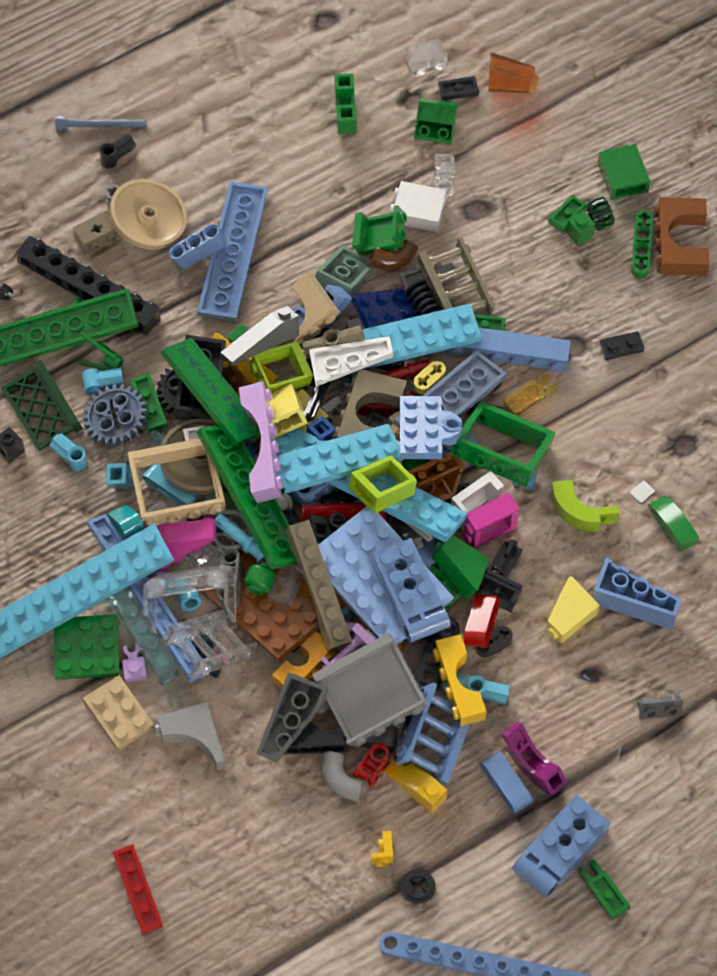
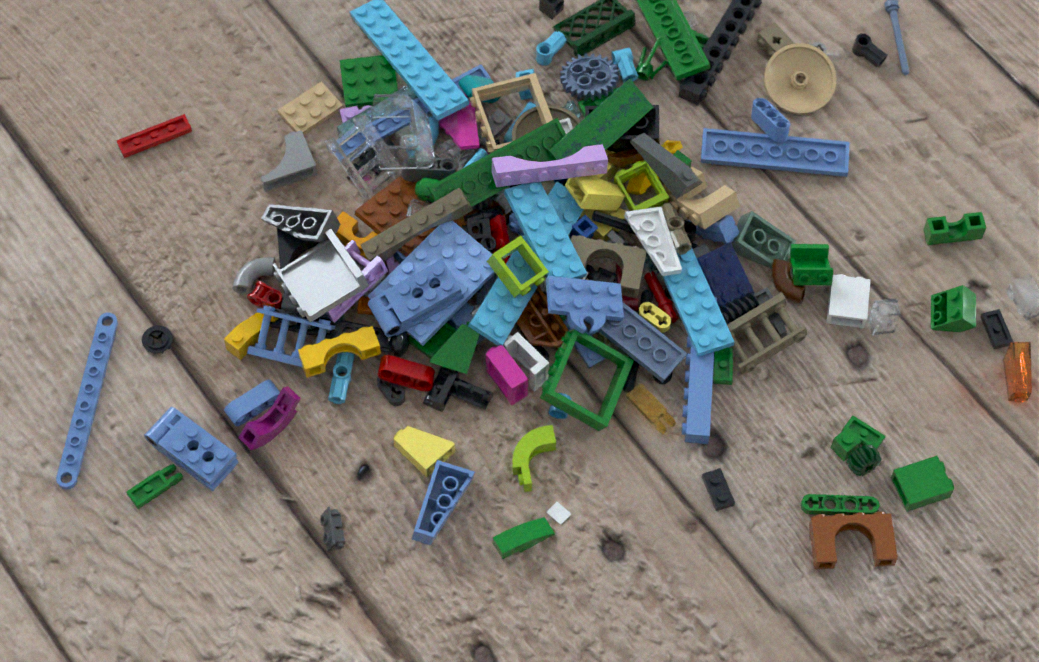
camera: 85 degrees right, 0 degrees up
yellow bracket [371,831,393,867] -> none

